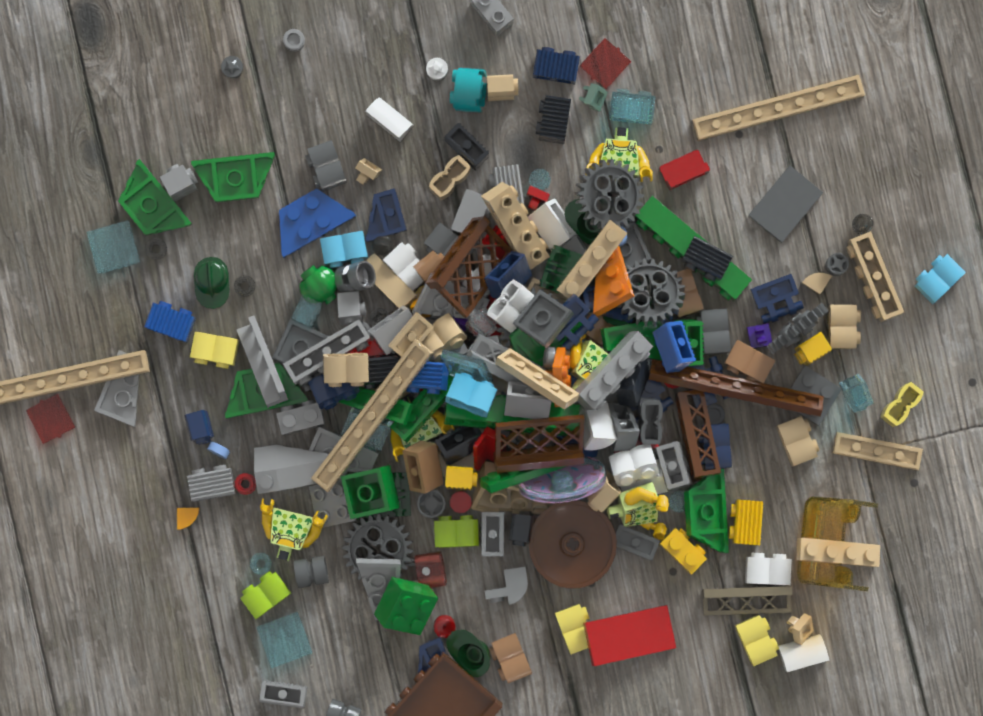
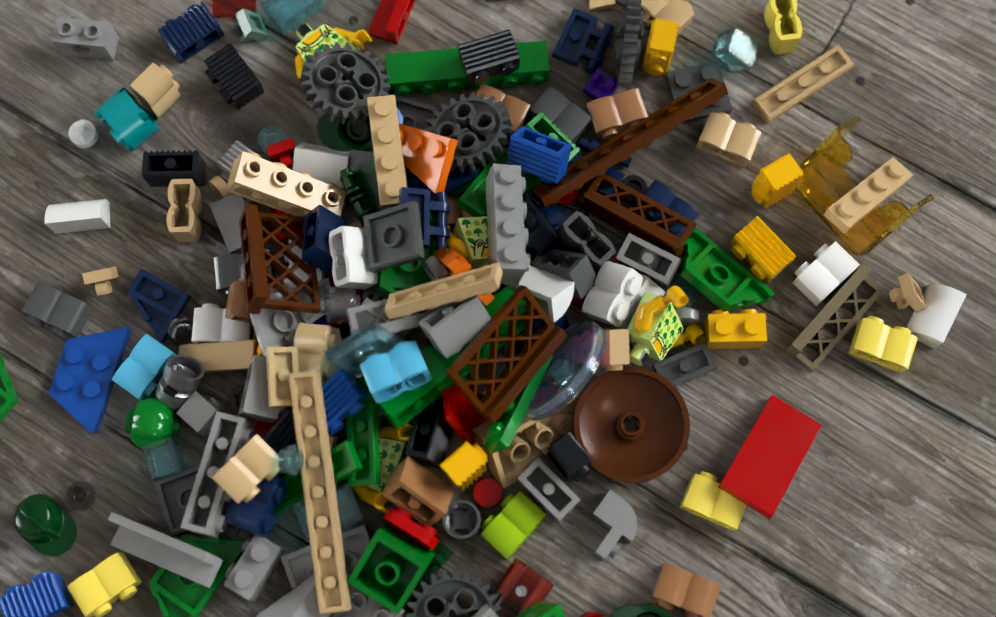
camera: 45 degrees left, 10 degrees down
none -> tan tile [208,176,233,199]
none -> clear light blue plate [278,445,303,476]
none -> red plate [382,507,439,551]
none -> light grey tile [675,307,699,327]
none -> yellow brick [751,153,803,208]

